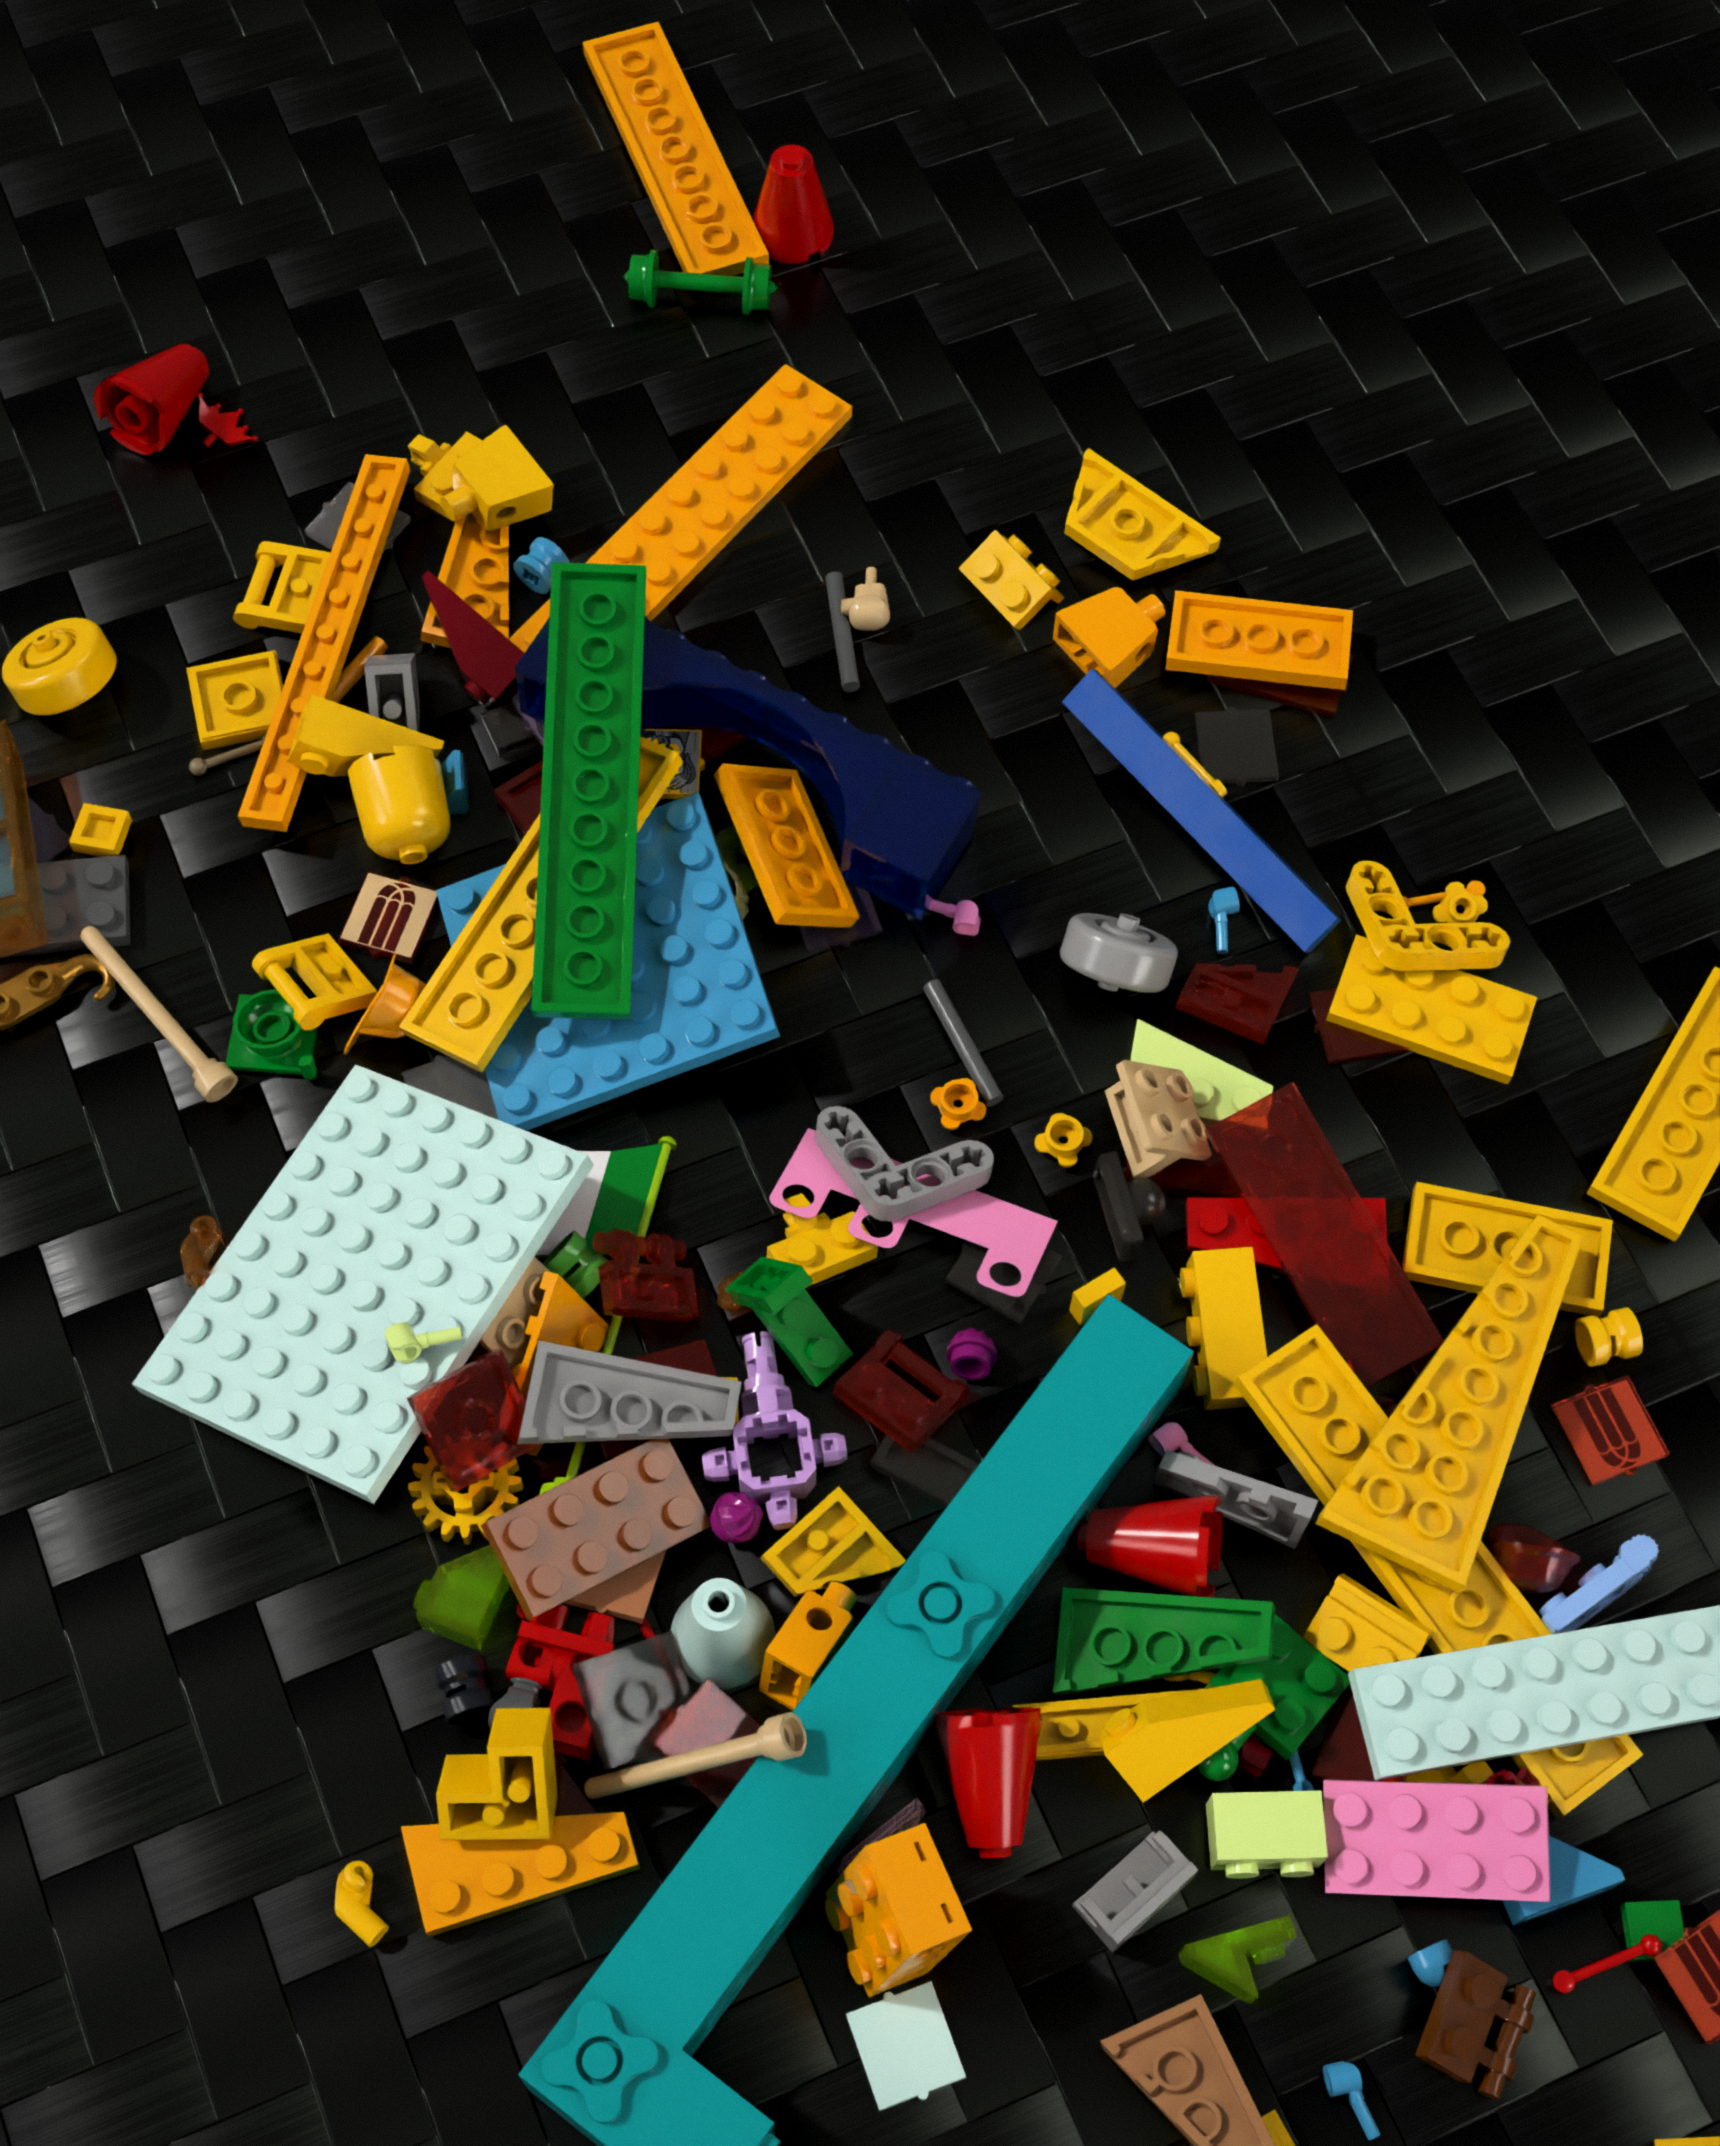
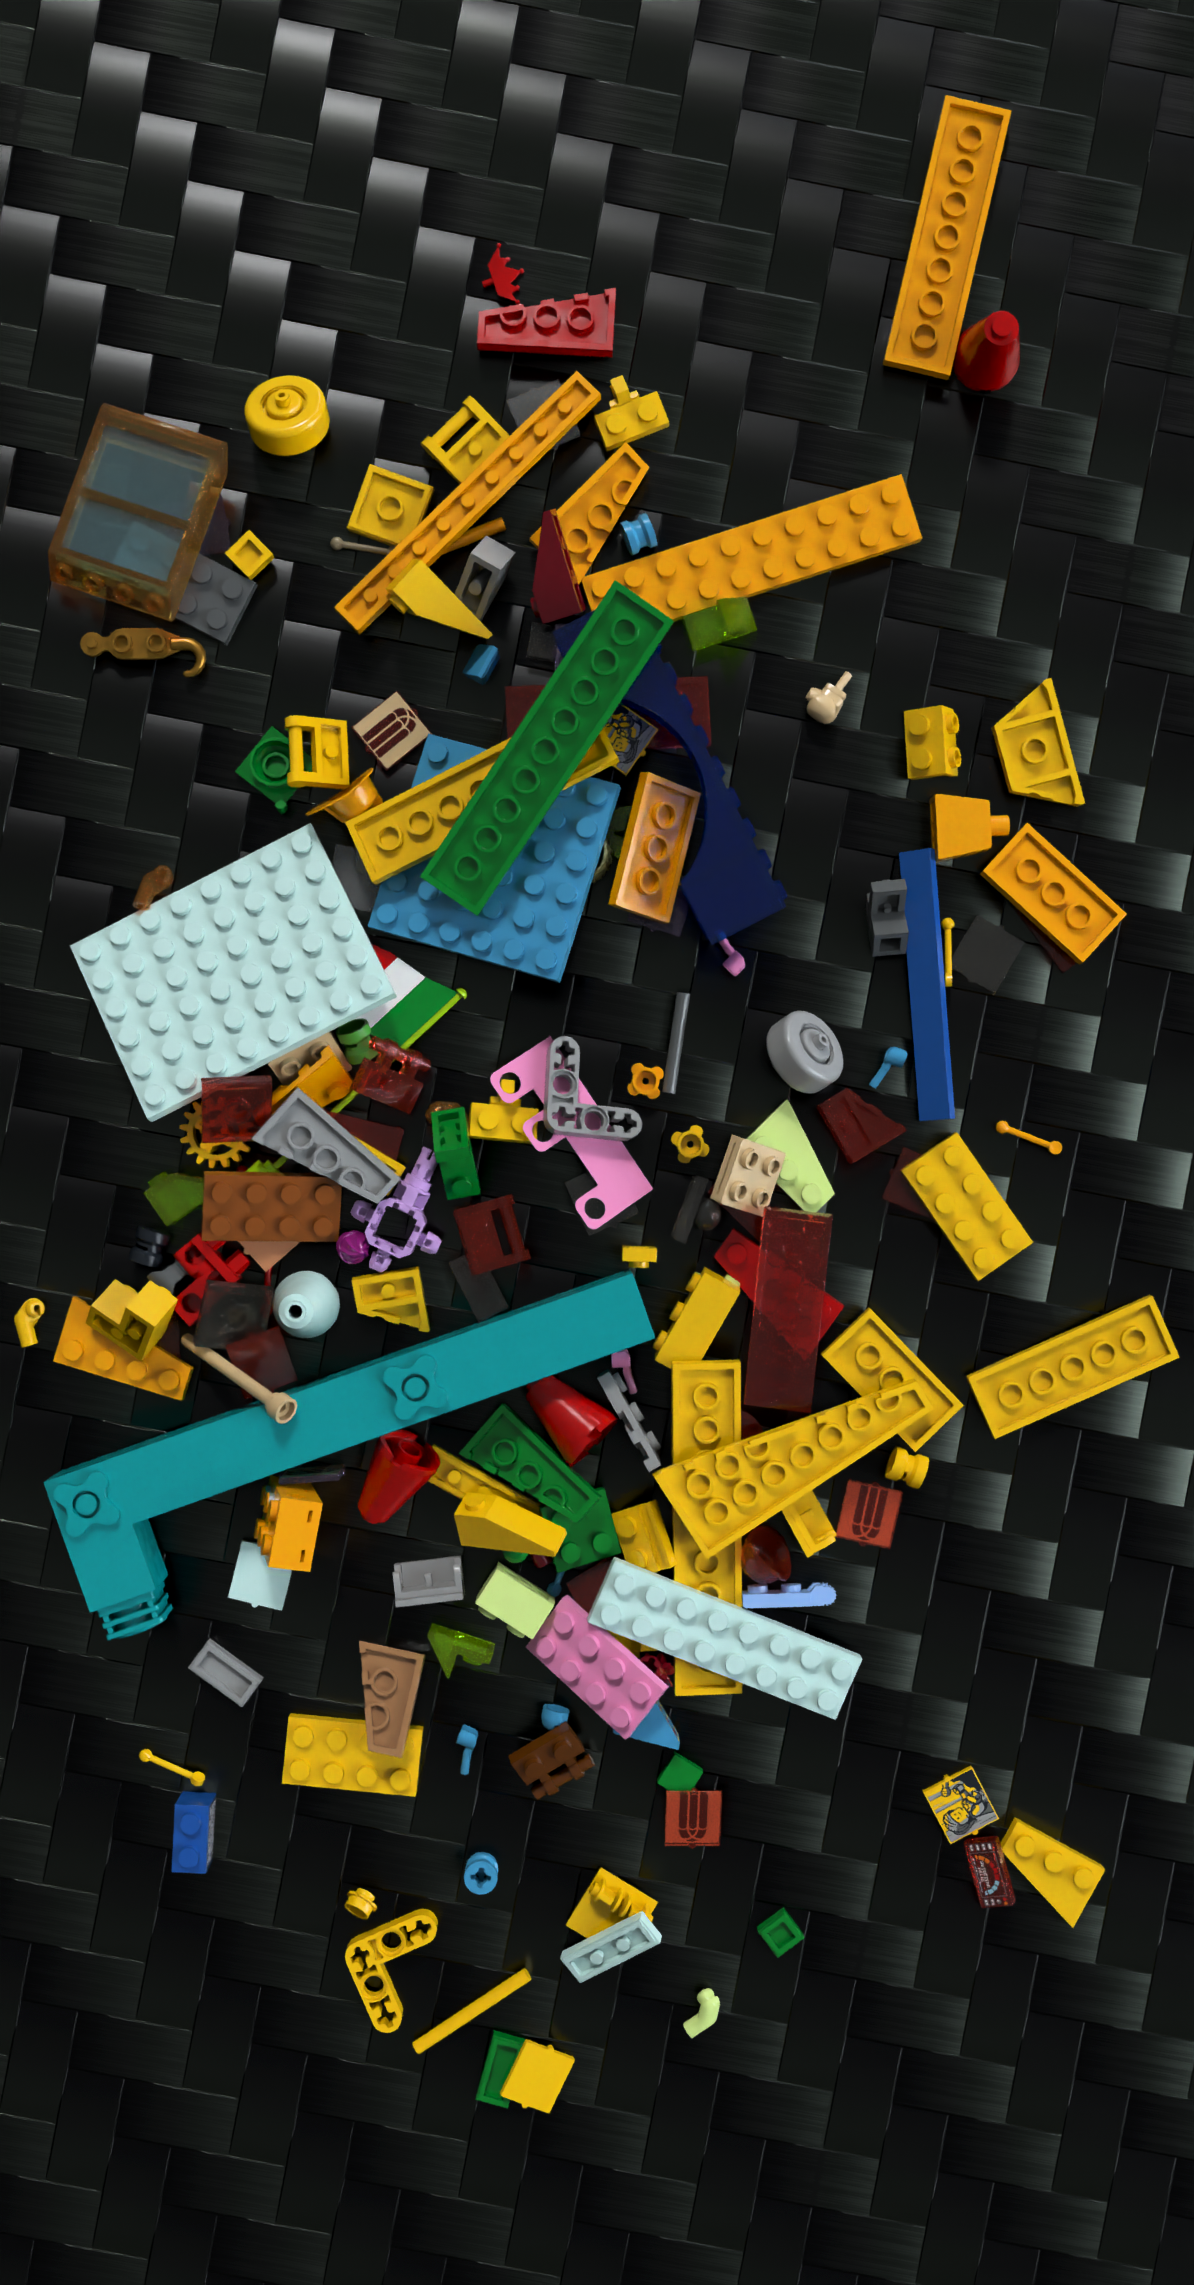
camera: 35 degrees right, 25 degrees up
tan piece [80,926,238,1103] -> none
red cone [93,344,209,455] -> none
yellow cylinder [348,745,450,864] -> none
yellowish green hand [385,1322,463,1363] -> none
yellow torso [440,425,554,531] -> none
green piece [623,249,778,315] -> none
light orange torso [758,1582,857,1711] -> none
dark grey bar [825,572,860,692] -> none
magenta plate [946,1328,997,1380] -> none
yellow beam [1346,861,1510,971] -> none
yellow plate [1432,882,1488,923] -> none
red hinge [1553,1934,1662,1993] -> none
none -> red wing [477,288,616,357]
none -> clear neon green slope [683,597,757,651]
none -> yellow hinge [781,1490,837,1558]
none -> dark grey brick [866,879,909,957]

